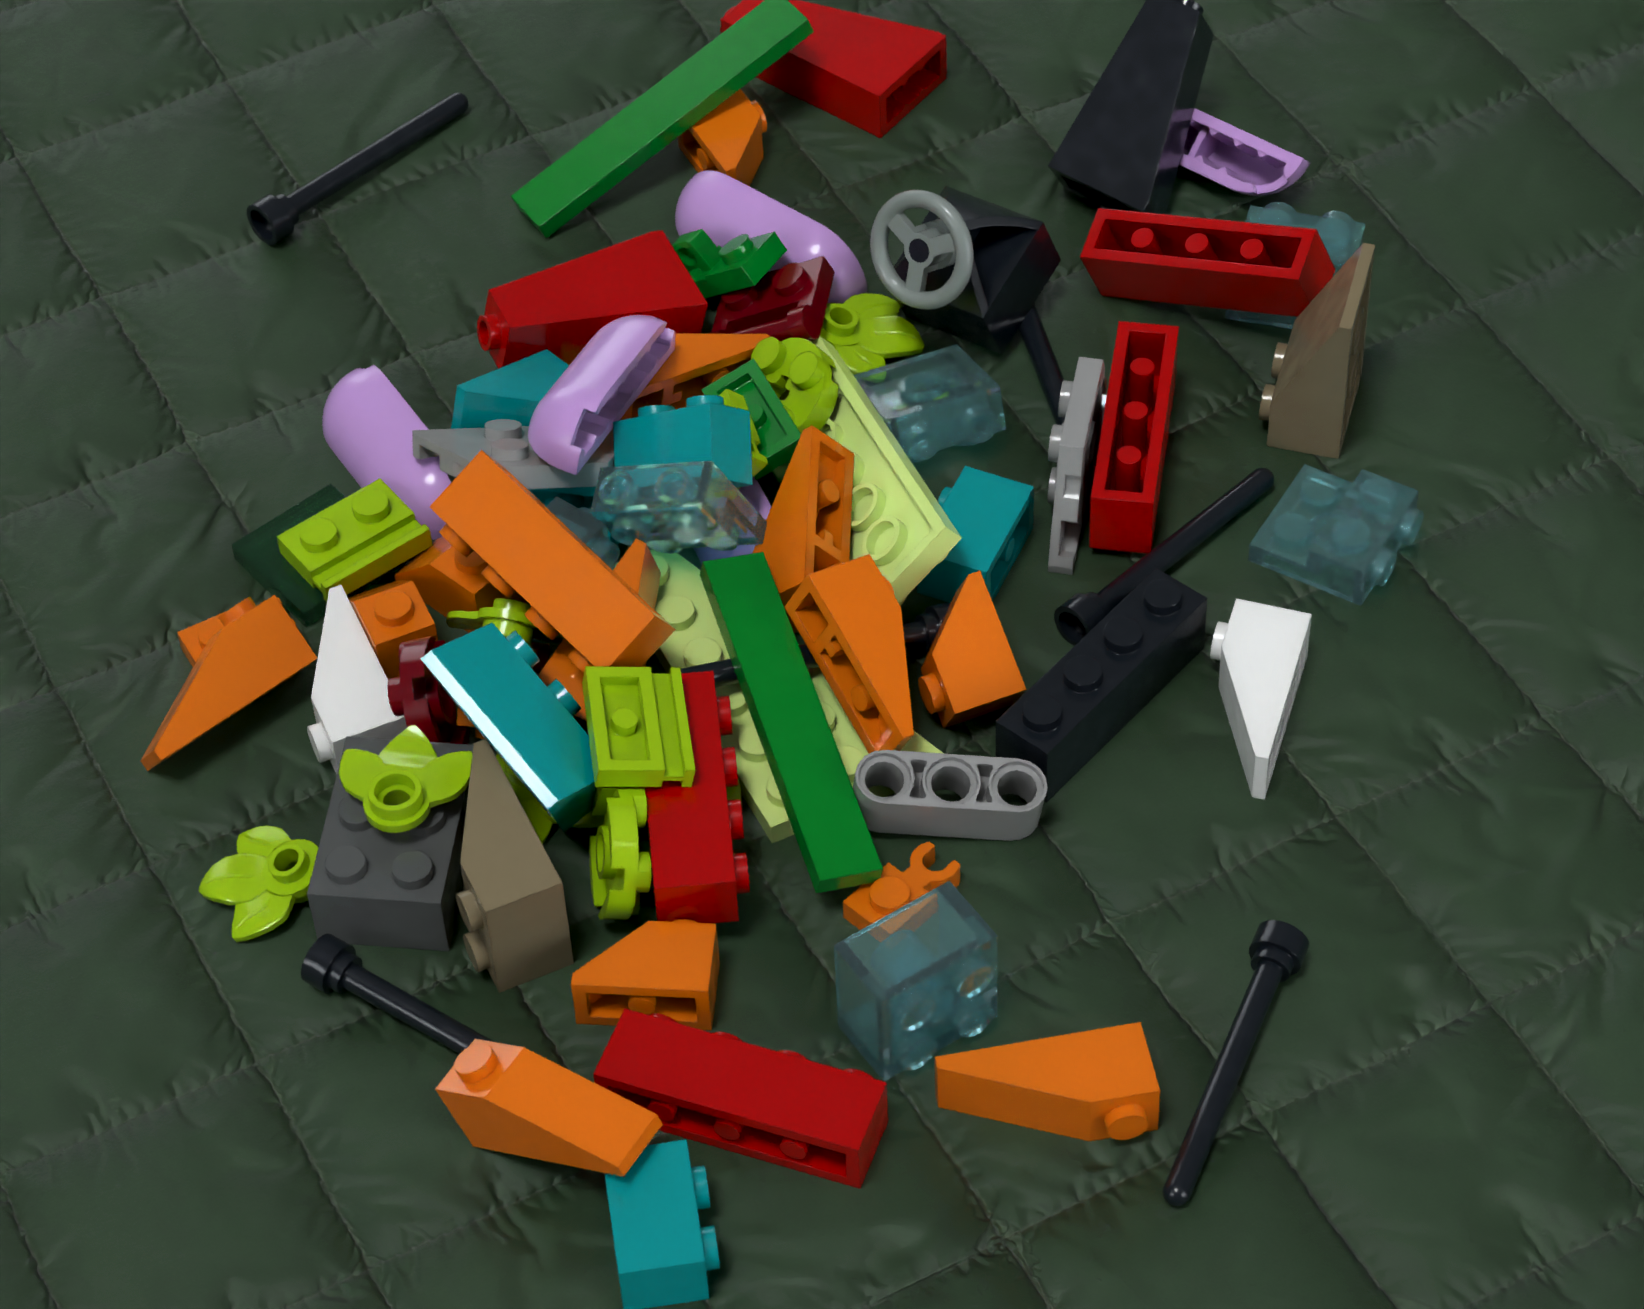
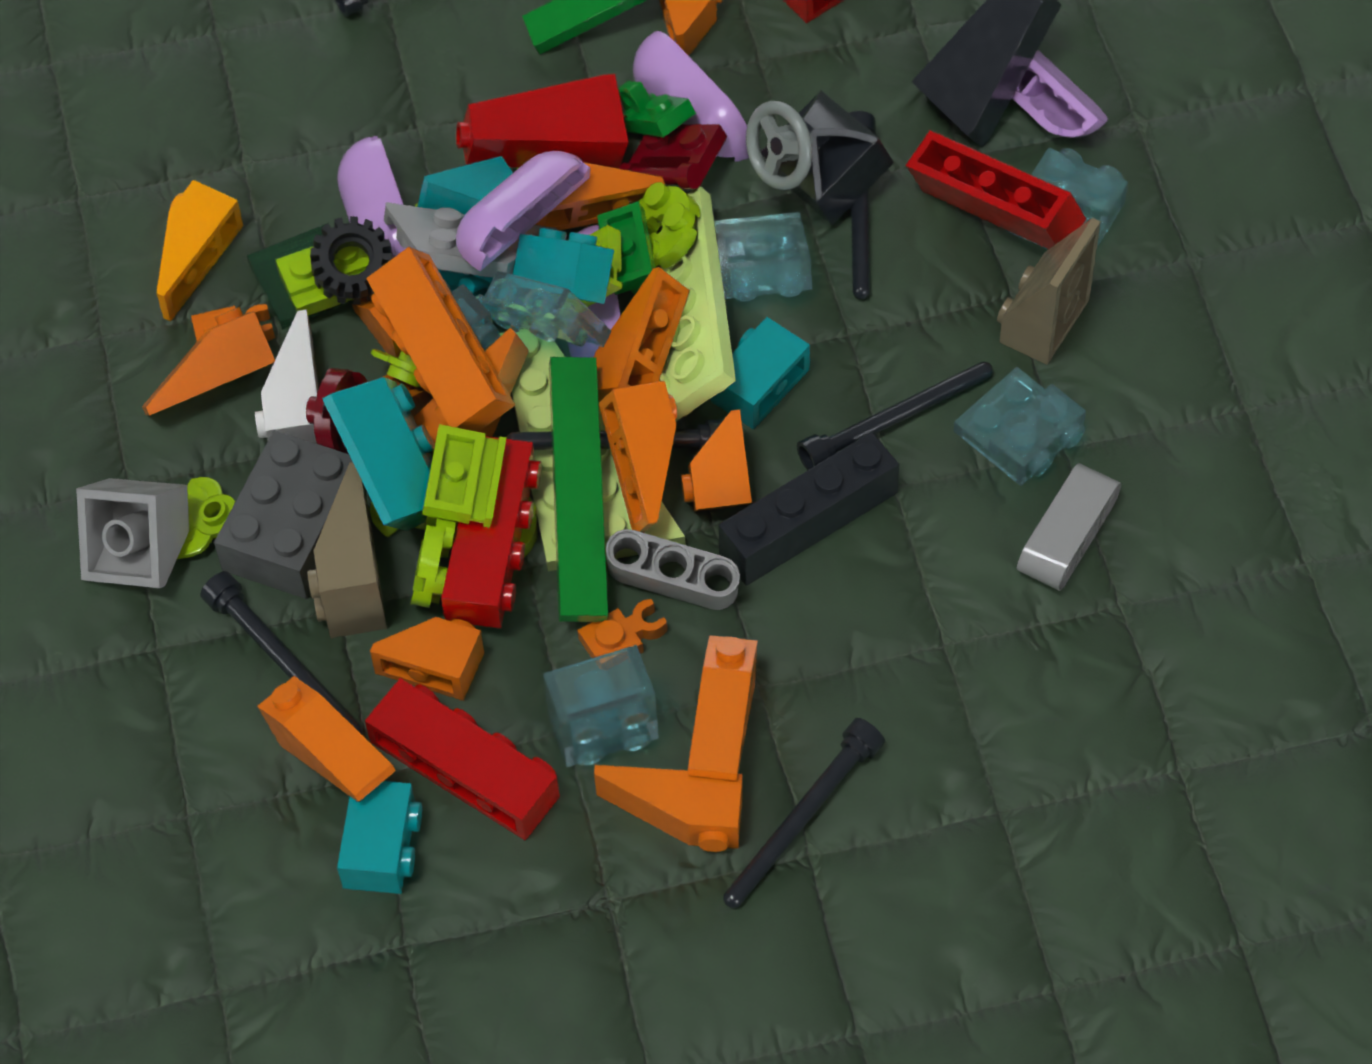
camera: 15 degrees right, 10 degrees up
lime plate [339,725,473,833] -> none
orange slope [348,580,438,680] -> none
lime plate [811,293,924,382] -> none
light grey wing [1047,357,1107,575] -> none
red brick [1089,321,1179,554] -> none
white slope [1210,598,1312,800] -> none
none -> light grey slope [76,478,189,588]
none -> light orange slope [156,180,244,322]
none -> black tyre [310,216,392,305]
none -> orange slope [688,635,758,781]
none -> light grey beam [1017,463,1122,591]

